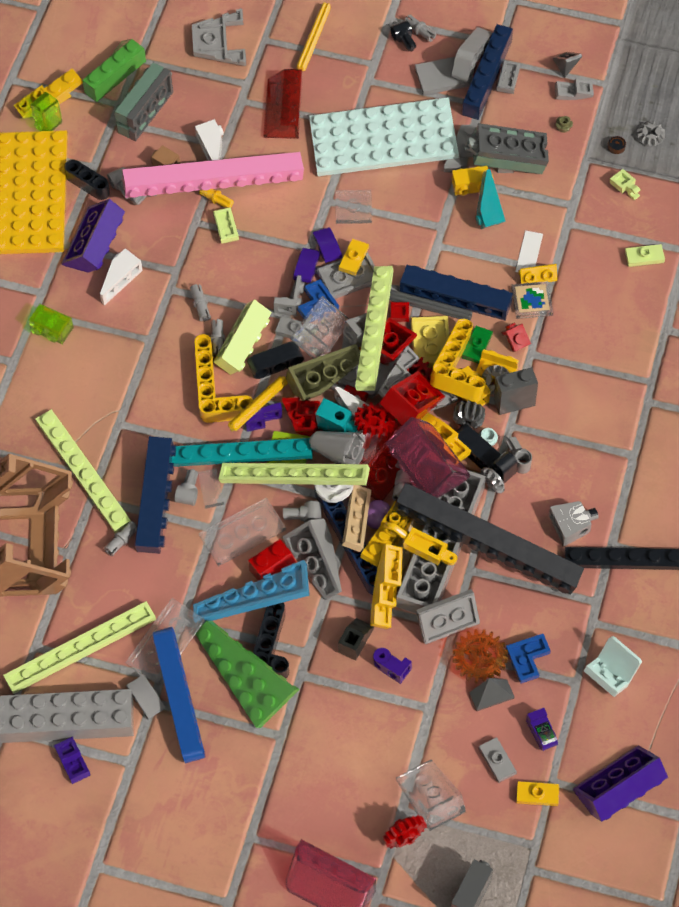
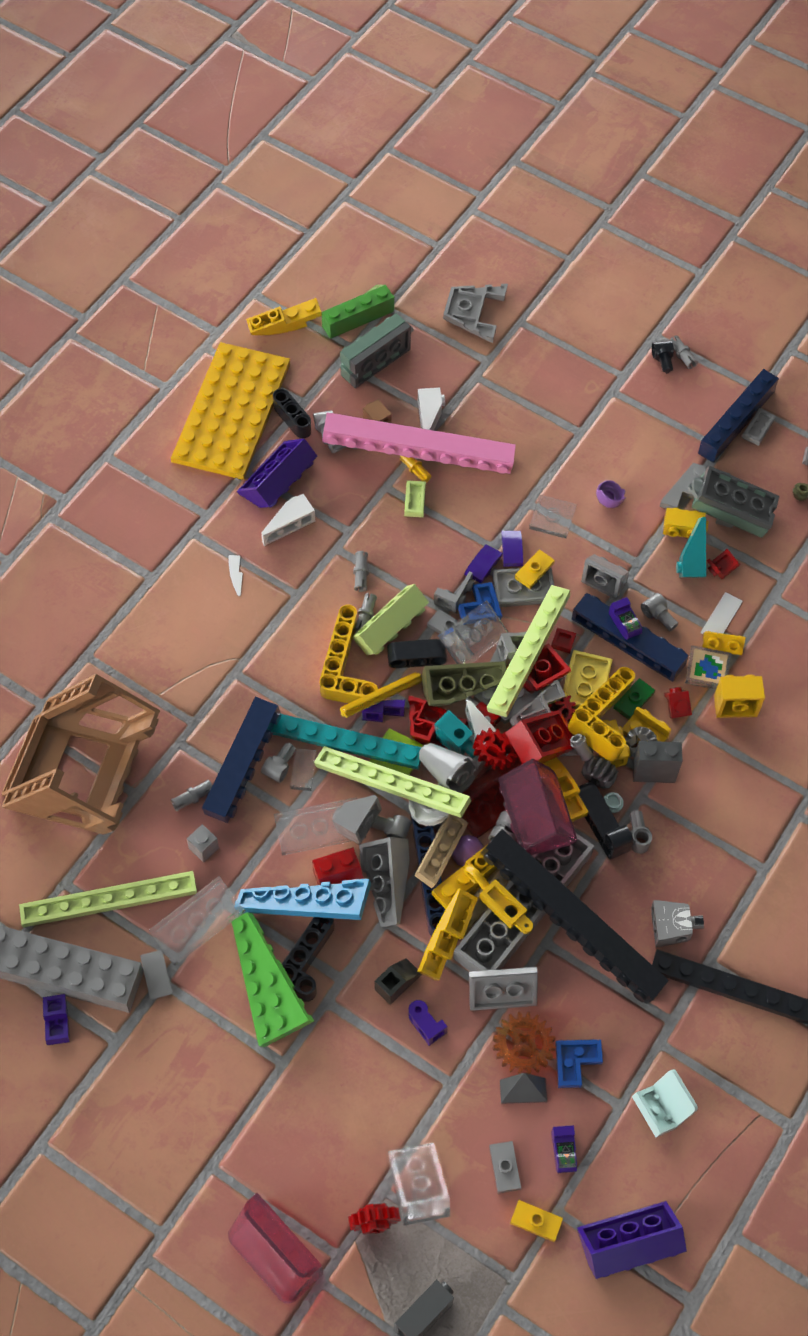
camera: 15 degrees right, 0 degrees up
clear neon green brick [28,304,74,345] -> none
clear neon green brick [31,92,62,131] -> none
yellowish green plate [35,409,131,534] -> none
blue beam [152,626,205,764] -> none
clear red slope [264,69,302,139] -> none
yellow axle [296,2,331,72] -> none
light aqua plate [309,97,459,176] -> none
dark grey axle [389,289,472,320] -> none
light grey tile [415,57,473,95] -> none
light grey beam [451,27,493,83] -> none
light grey gear [481,467,505,493] -> none
none -> light grey brick [187,824,219,862]
none -> white sticker [228,555,243,596]
none -> light grey slope [333,795,382,845]
none -> light grey pin [570,734,593,761]
none -> light grey slope [581,554,629,599]
none -> medium lavender hair [596,480,626,508]
none -> dark purple leg [608,597,642,640]
none -> light grey pin [641,593,679,632]
none -> red bracket [706,549,740,579]
none -> yellow brick [714,674,765,718]

